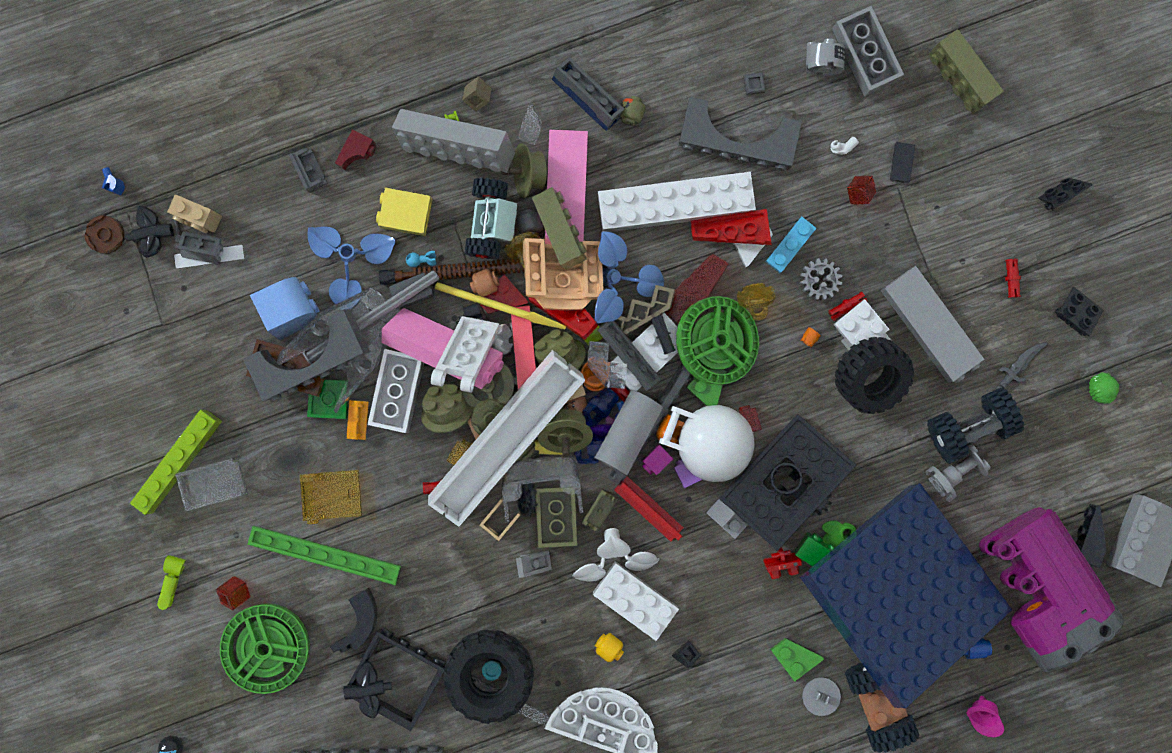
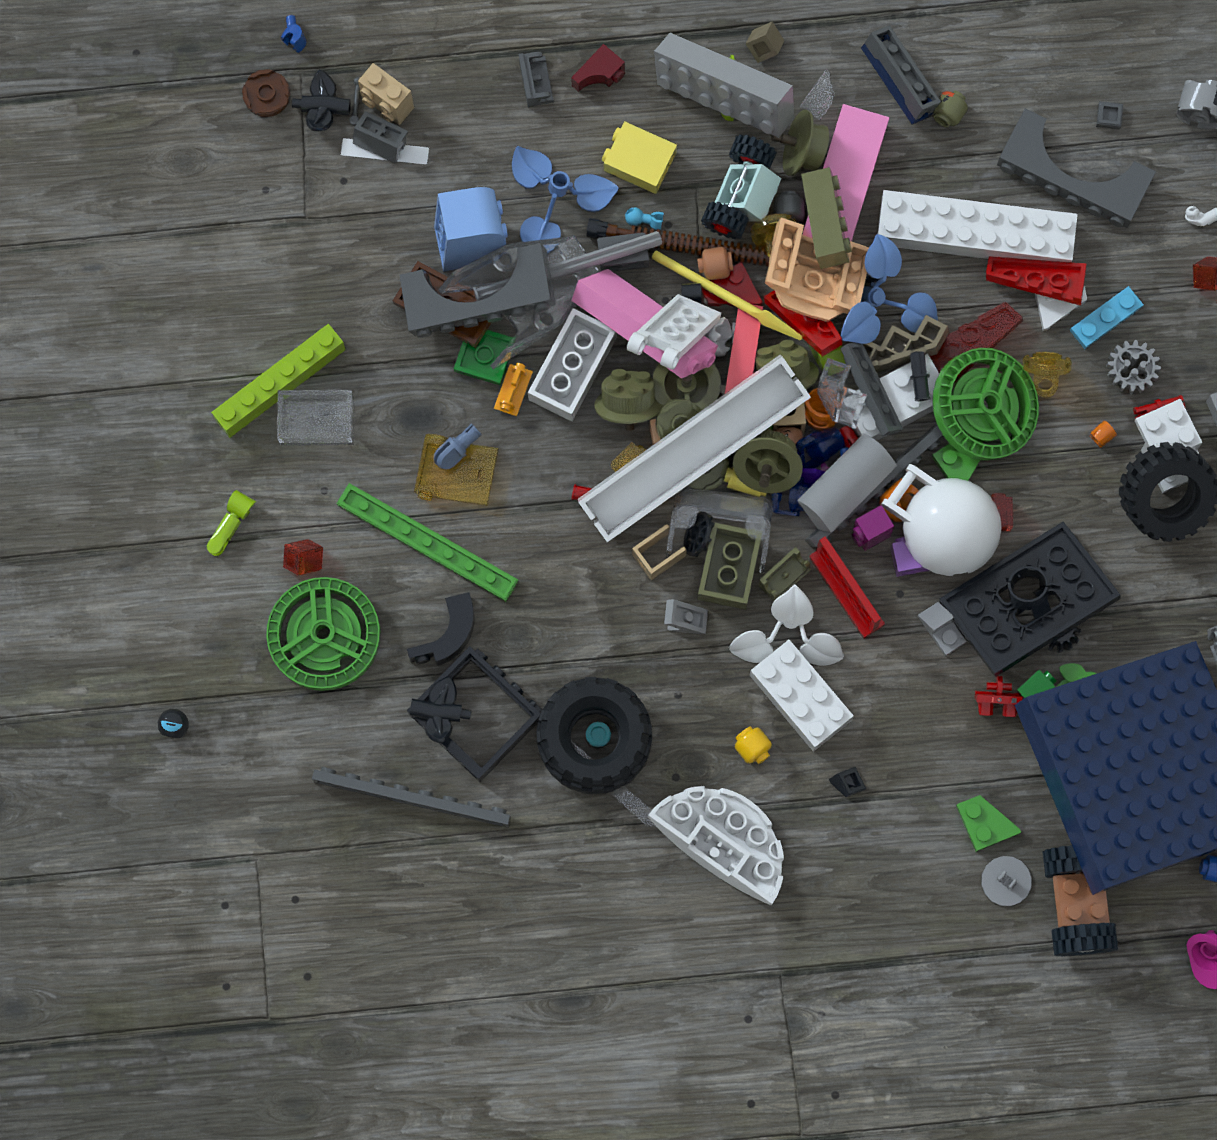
camera: 20 degrees right, 10 degrees down
none -> sand blue arm [433,424,482,470]

